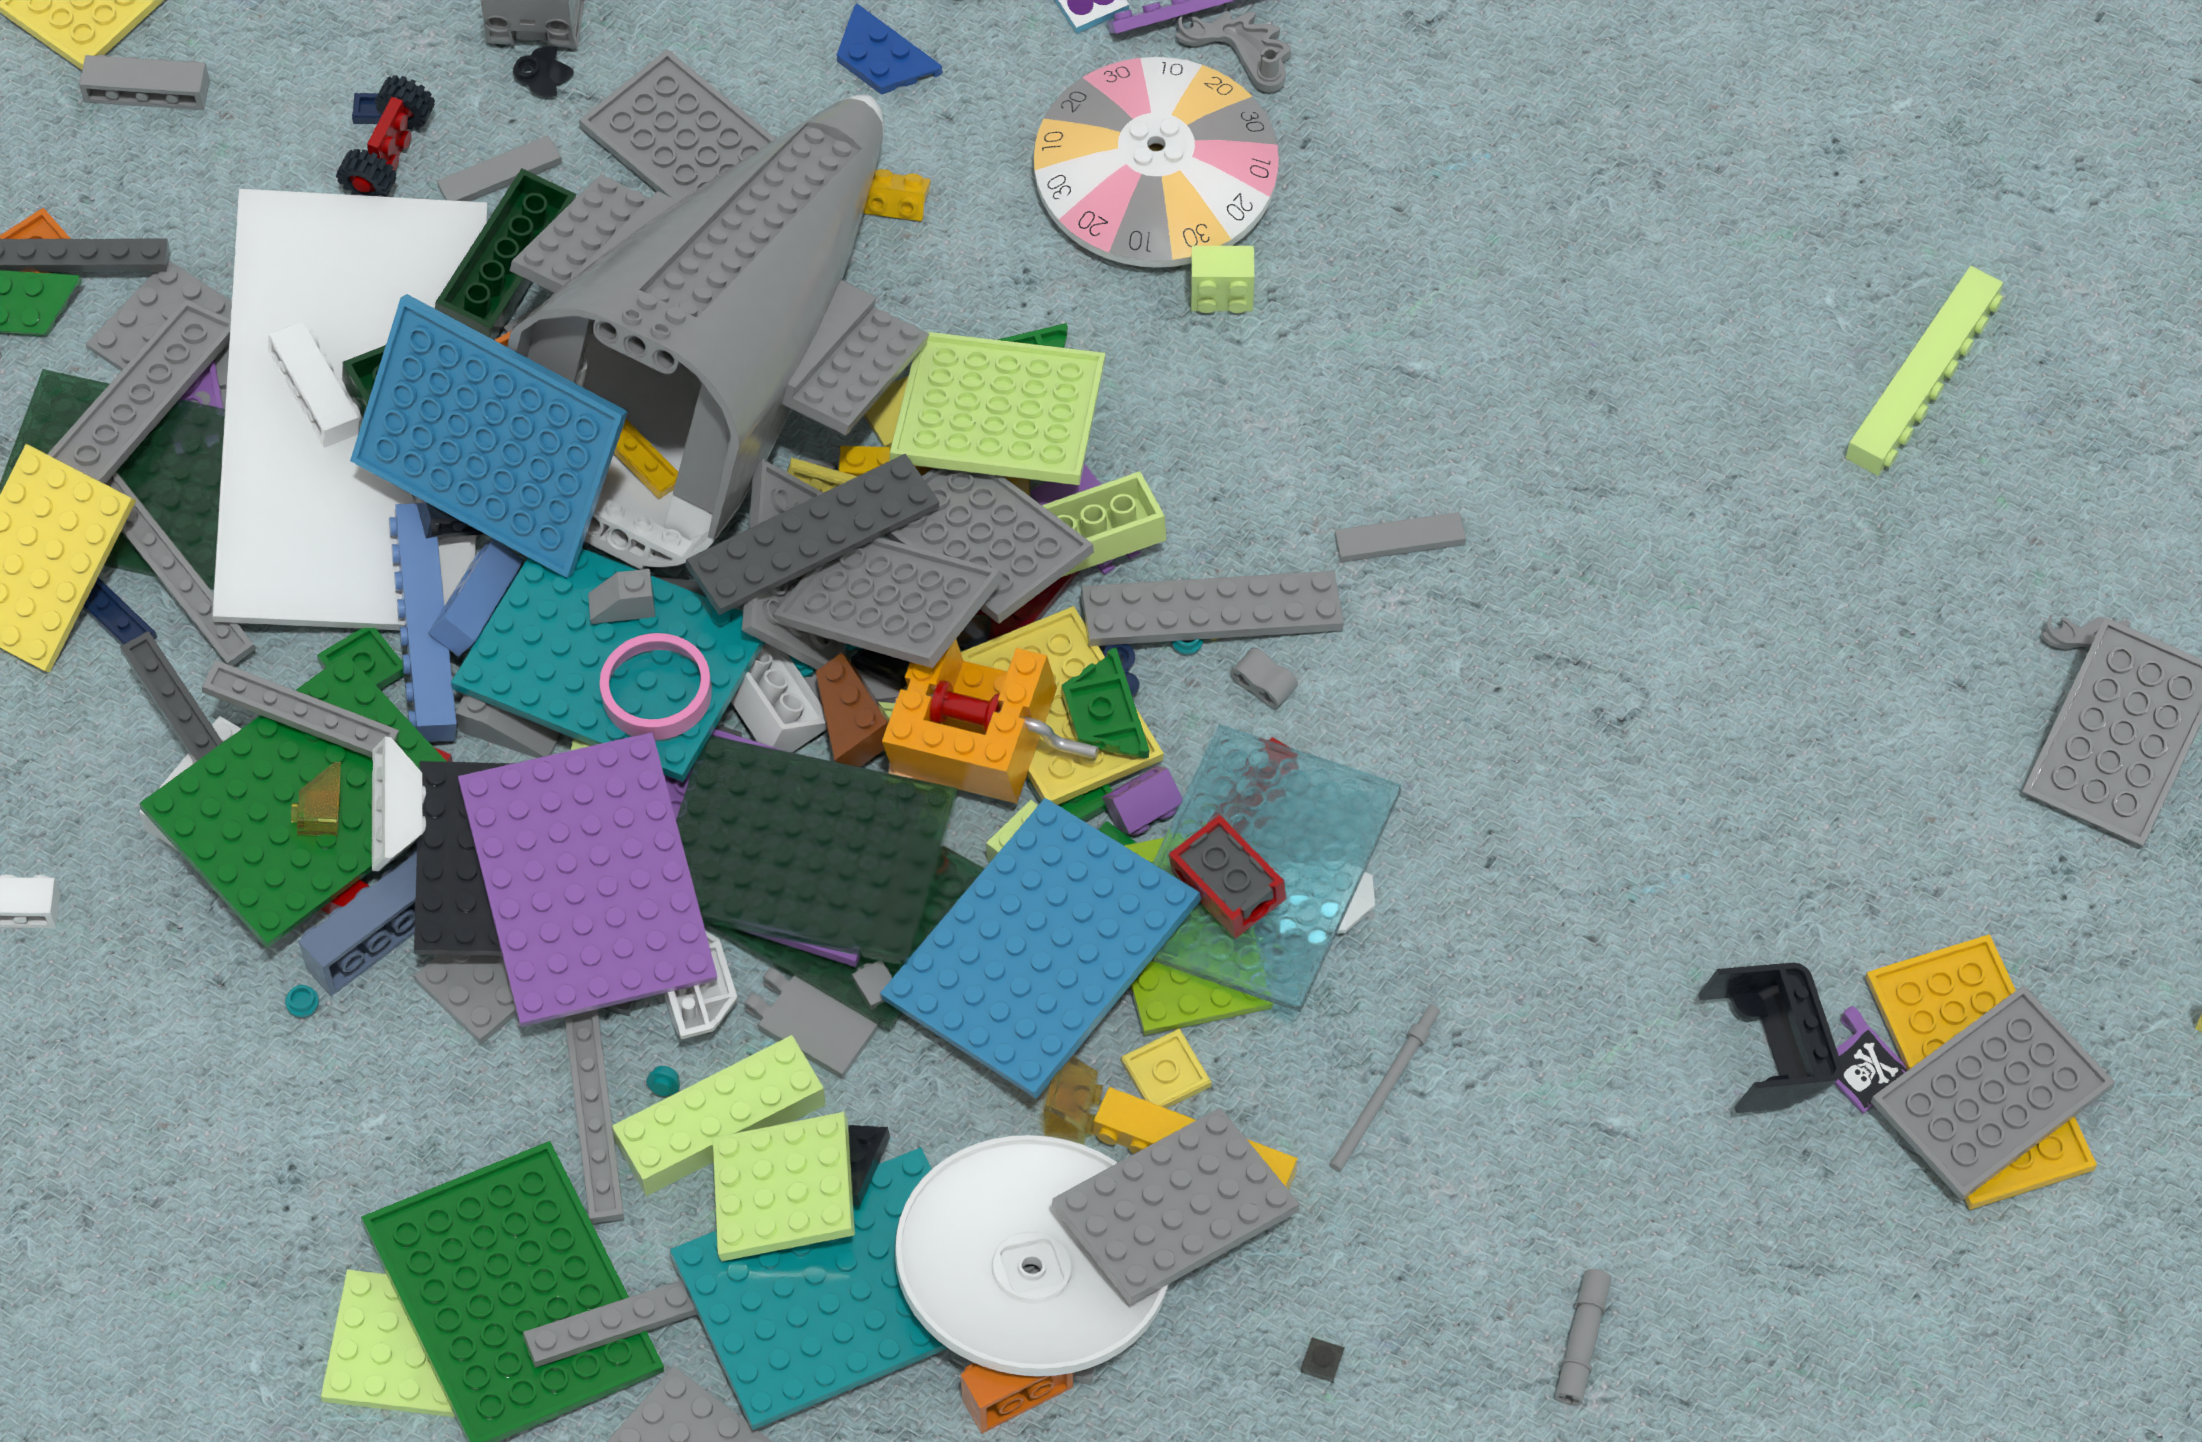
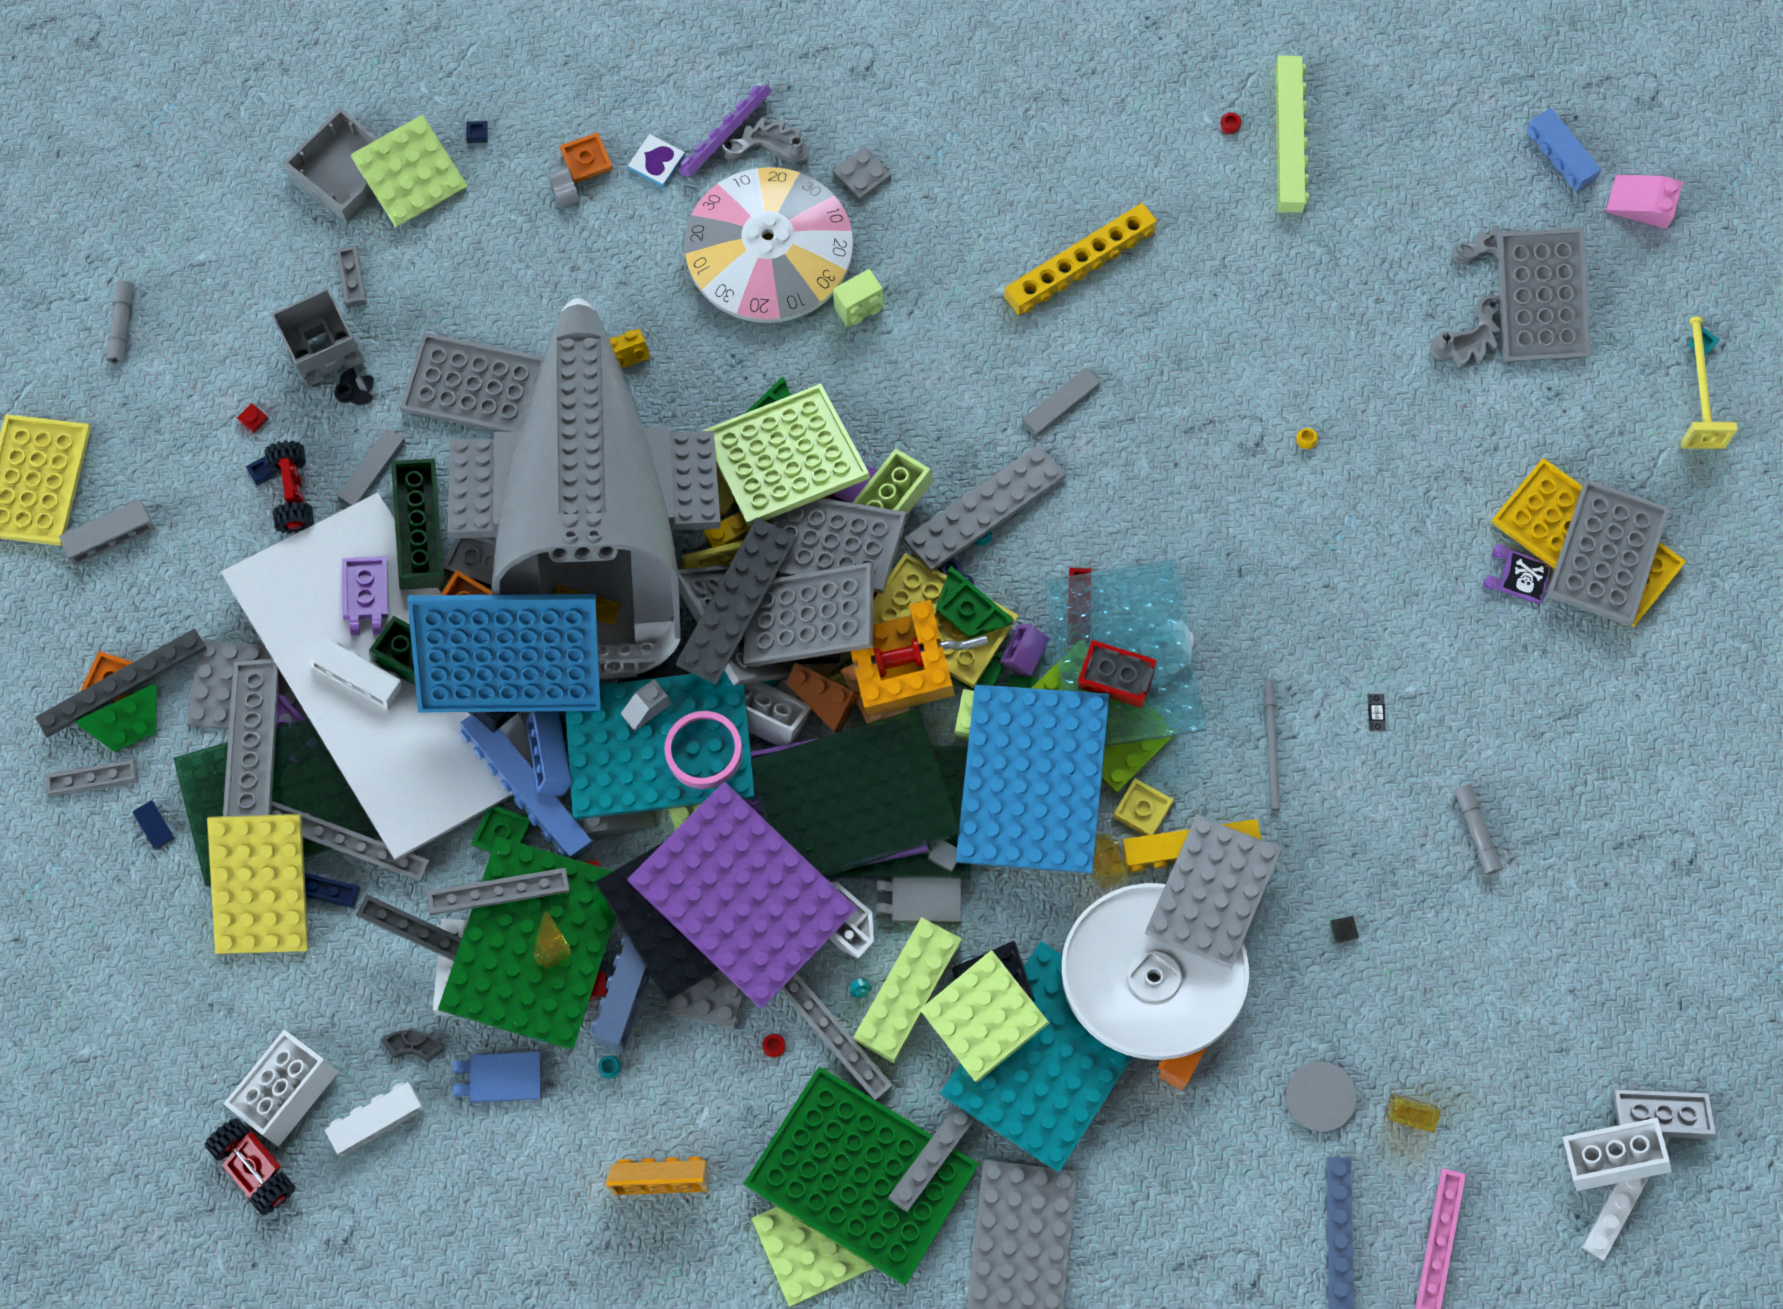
camera: 30 degrees left, 10 degrees up
white wedge [372,736,426,871] -> none
blue wing [837,3,943,95] -> none
light grey axle [1230,648,1298,709] -> none
black windscreen [1698,962,1843,1113] -> none
none -> red plate [237,403,269,434]
none -> medium lavender tile [342,556,388,636]
none -> dark grey tile [381,1030,446,1063]
none -> medium blue tile [453,1052,541,1103]
none -> light orange slope [606,1156,708,1195]
none -> red tile [762,1034,786,1058]
none -> light grey plate [833,146,891,201]
none -> yellow brick [1004,202,1157,316]
none -> red tile [1220,112,1241,134]
none -> yellow plate [1296,428,1318,449]
none -> sticker [1367,694,1386,731]
none -> light grey animal [1430,295,1499,367]

